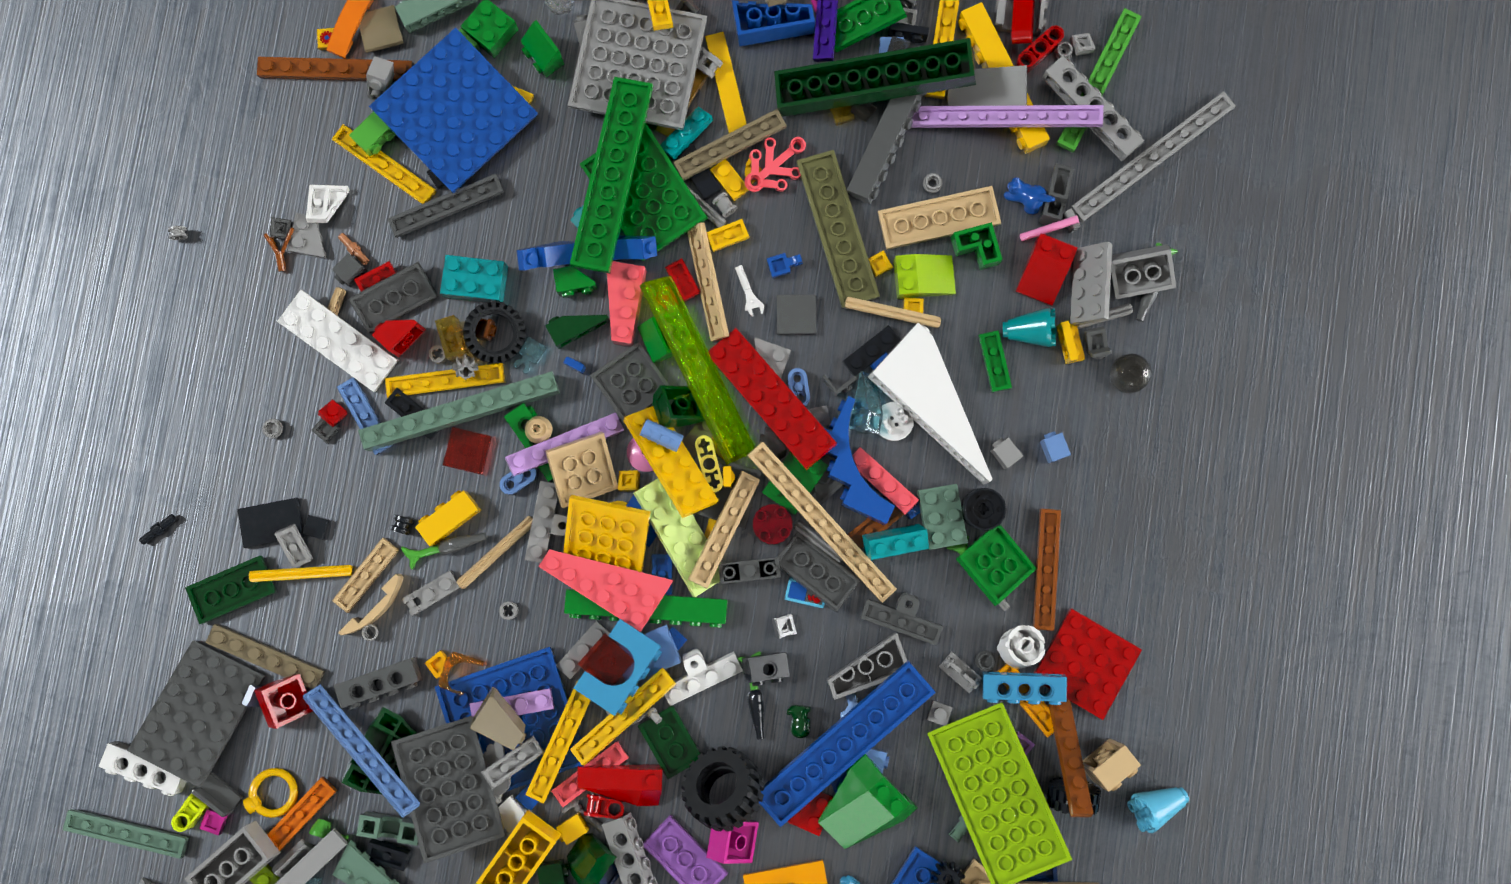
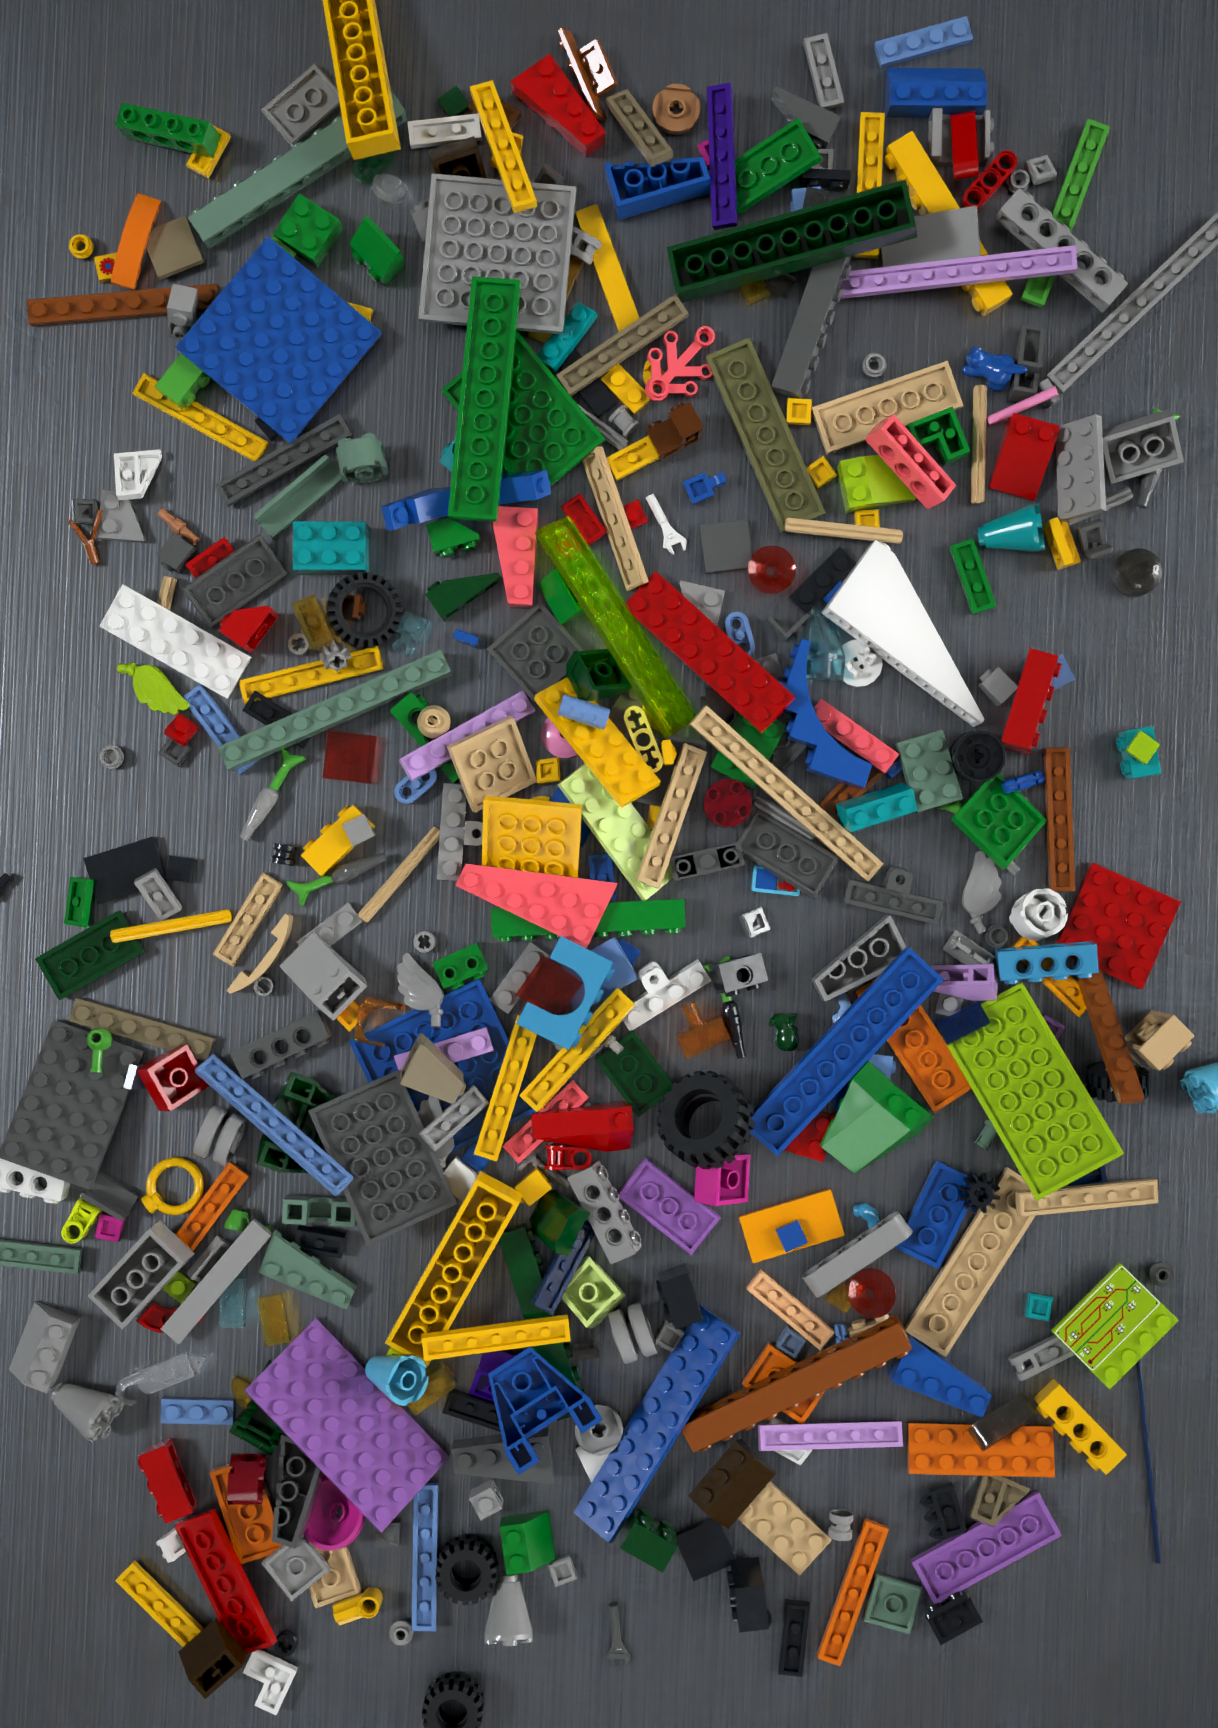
camera: 10 degrees left, 5 degrees up
none -> green plate [64,876,94,927]
none -> yellow plate [69,234,94,259]
none -> bright green bar [87,1027,112,1073]
none -> lime animal [117,662,189,715]
none -> light grey wheel [193,1105,247,1167]
none -> light grey piece [239,749,306,841]
none -> sand green panel [253,454,342,540]
none -> light grey slope [279,932,367,1021]
none -> sand green brick [336,433,388,485]
none -> light grey tile [342,814,375,847]
none -> light grey animal [397,953,444,1028]
none -> green brick [432,942,489,991]
none -> red plate [623,499,648,530]
none -> reddish brown brick [646,402,704,462]
none -> clear orange brick [675,1001,731,1059]
none -> clear red dish [748,545,796,594]
none -> yellow plate [786,398,812,426]
none -> orange plate [854,975,971,1113]
none -> coral brick [865,414,956,509]
none -> lavender slope [929,964,998,1001]
none -> clear blue plate [935,1001,991,1046]
none -> light grey animal [962,851,1001,934]
none -> tan axle [970,385,987,504]
none -> red wedge [1001,648,1062,756]
none -> blue axle [1001,770,1046,794]
none -> teal brick [1116,726,1161,780]
none -> lime tile [1125,730,1161,765]

